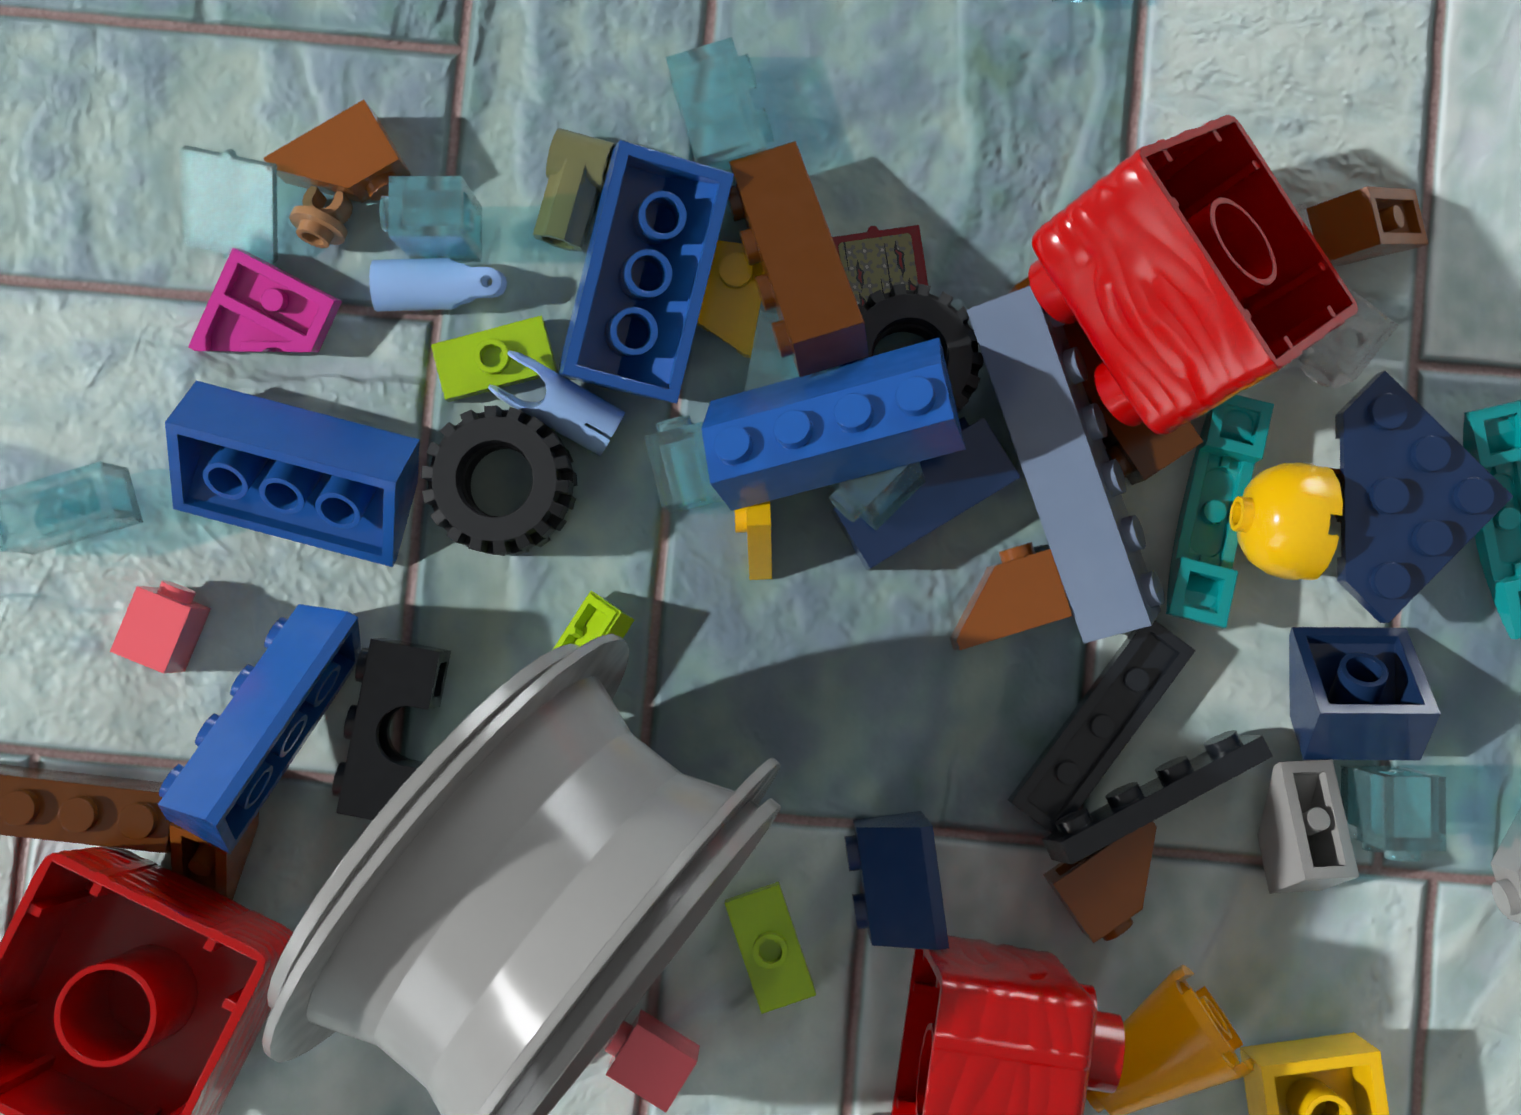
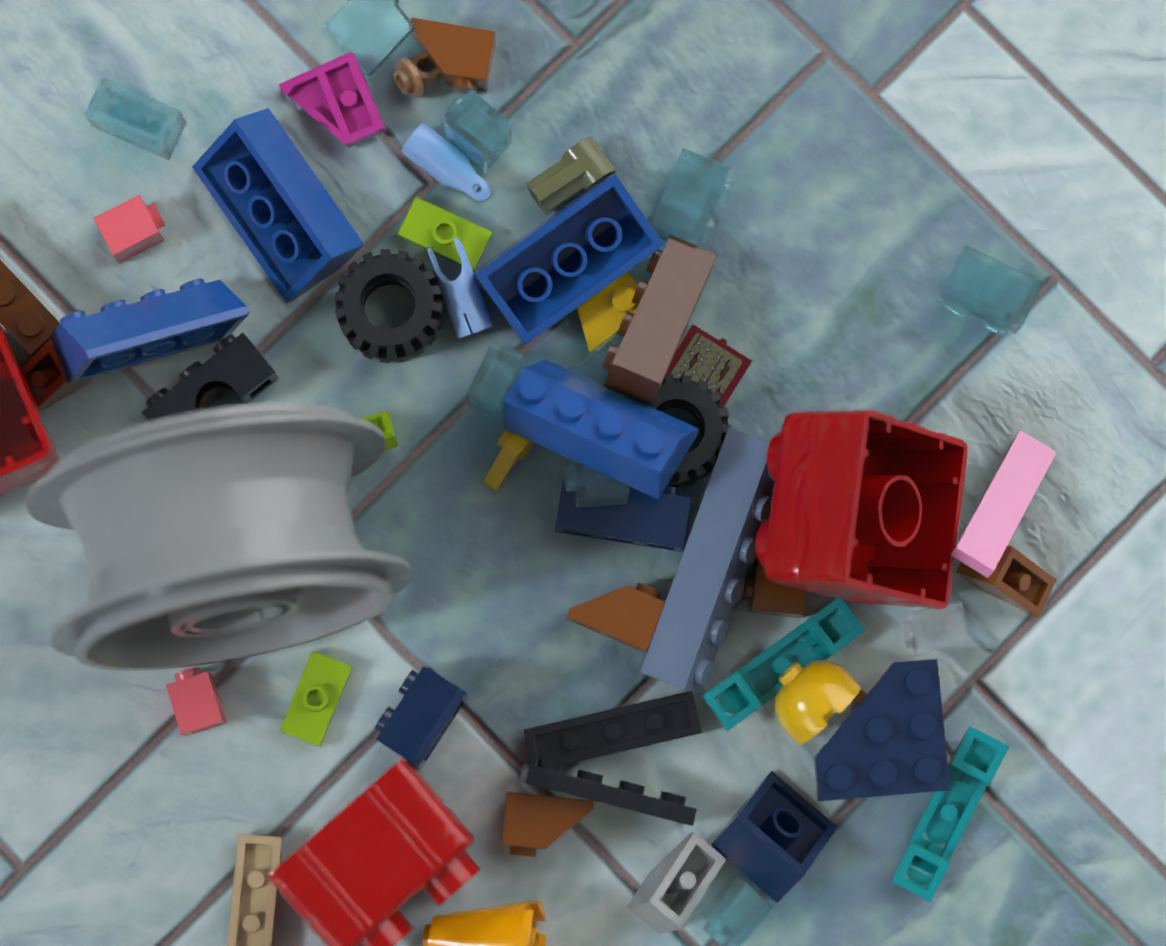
camera: 30 degrees right, 5 degrees down
none -> bright pink tile [951,430,1056,578]

